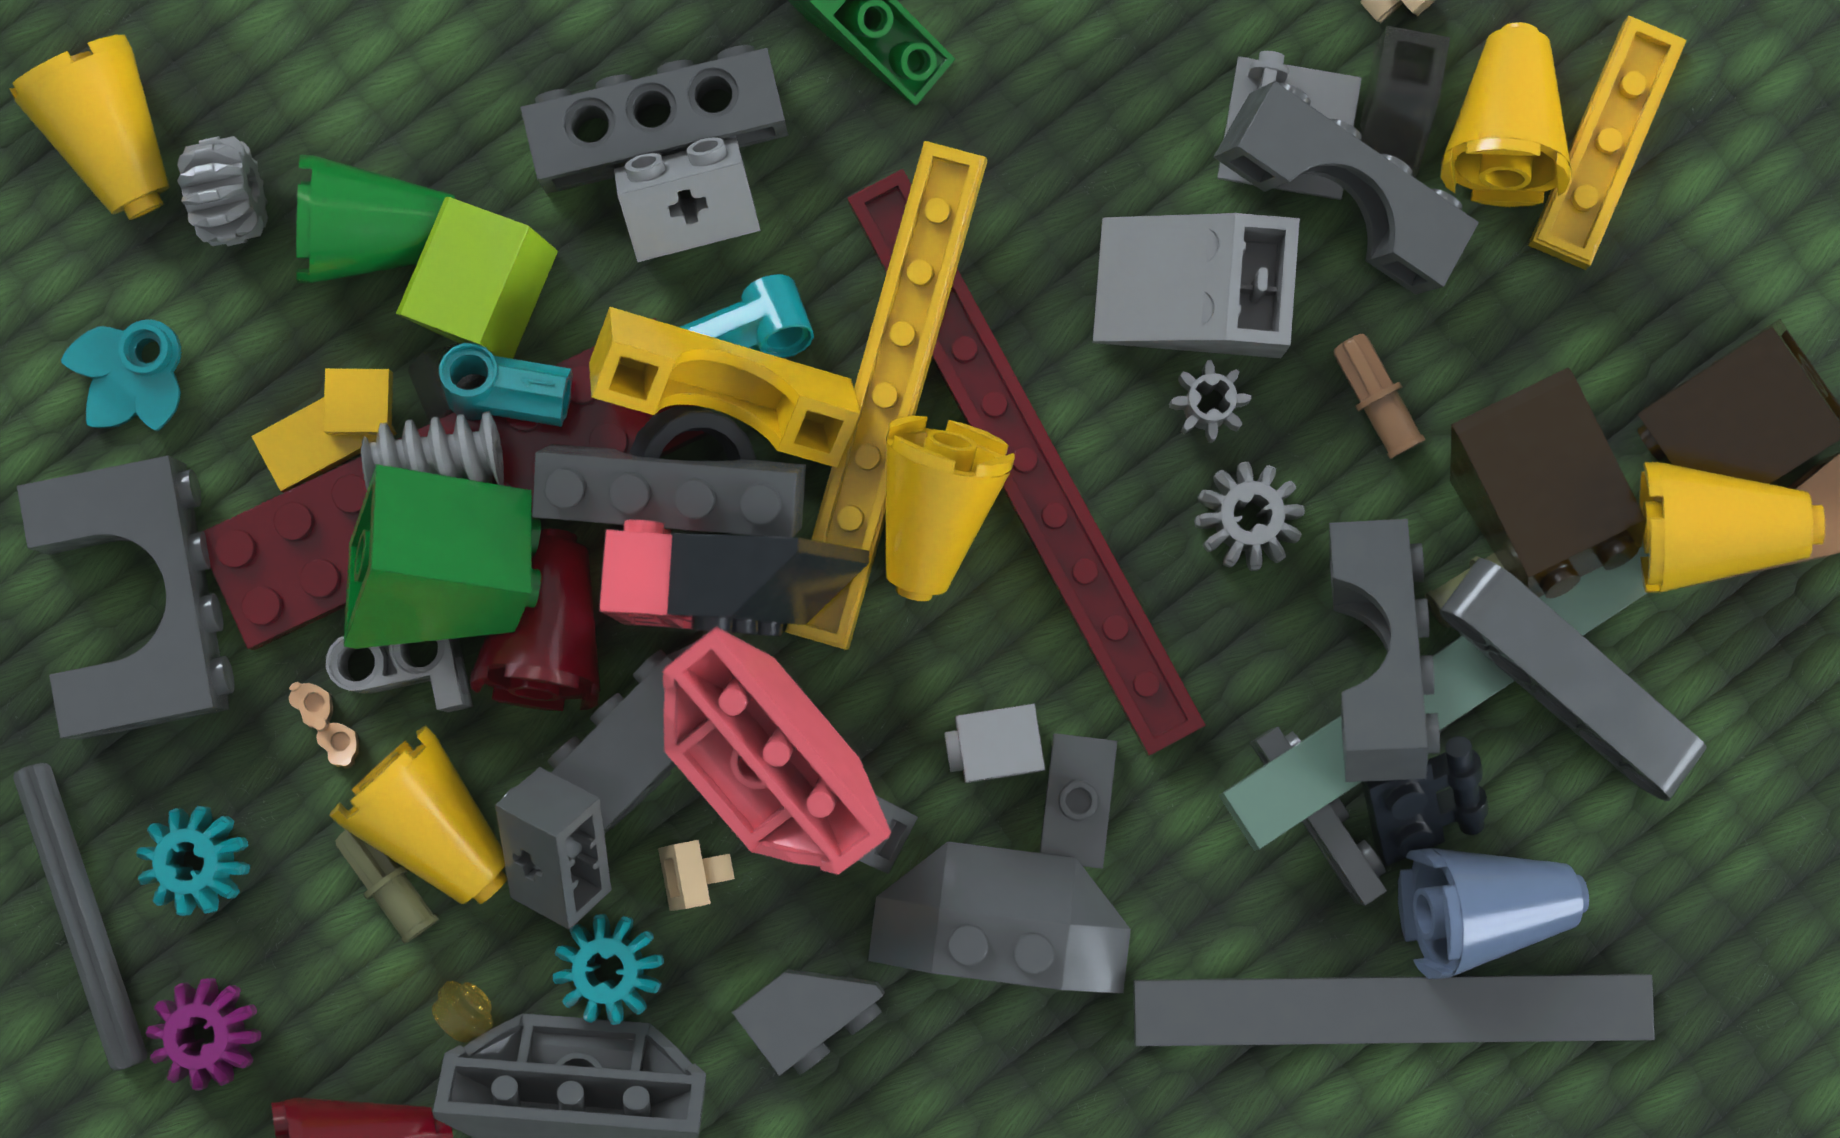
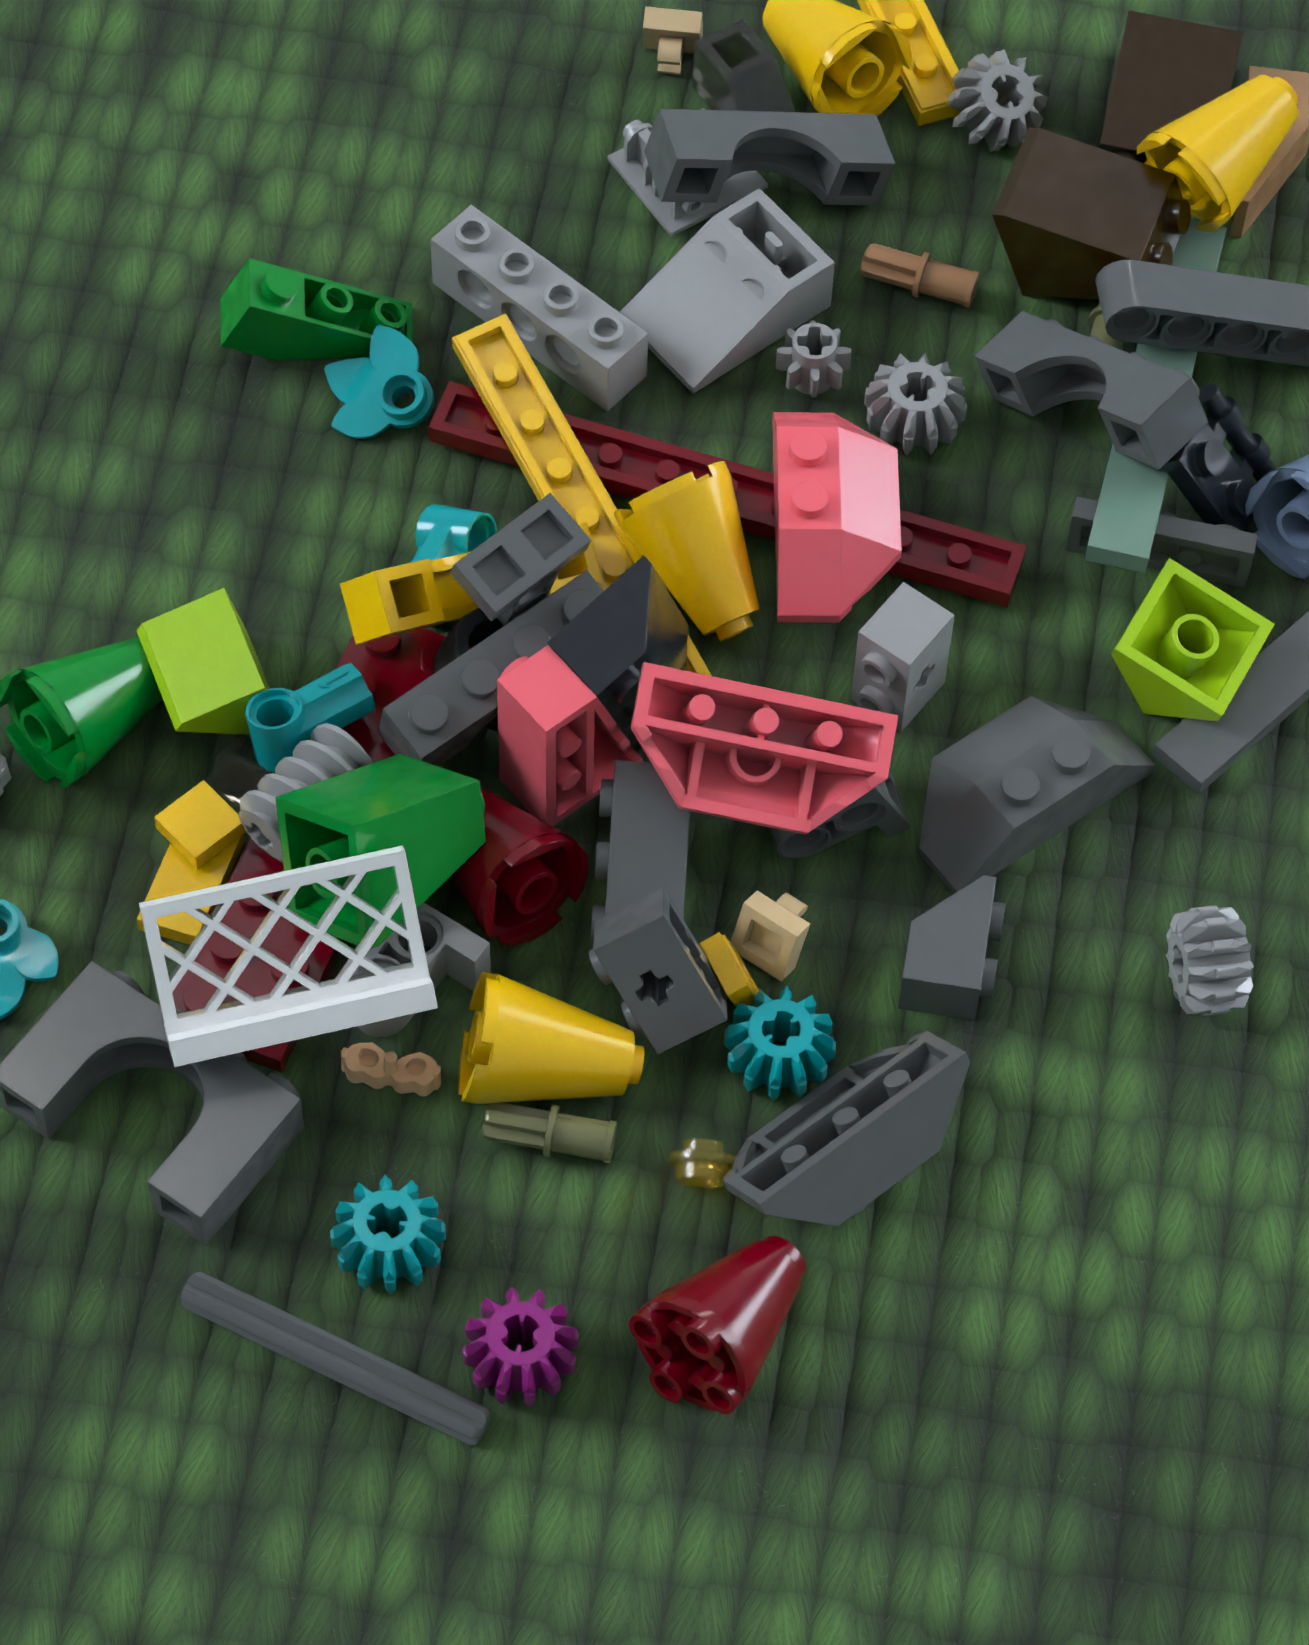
camera: 50 degrees left, 25 degrees down
dark grey brick [520,45,788,194] -> none
light grey brick [614,137,761,262] -> none
dark grey plate [1039,733,1118,869] -> none
none -> white fence [139,846,438,1067]
none -> teal plate [324,325,435,439]
none -> light grey brick [431,205,648,412]
none -> dark grey tile [450,493,592,626]
none -> yellow tile [700,932,759,1007]
none -> coral wedge [772,412,902,623]
none -> light grey gear [946,49,1049,152]
none -> lime slope [1111,558,1275,722]

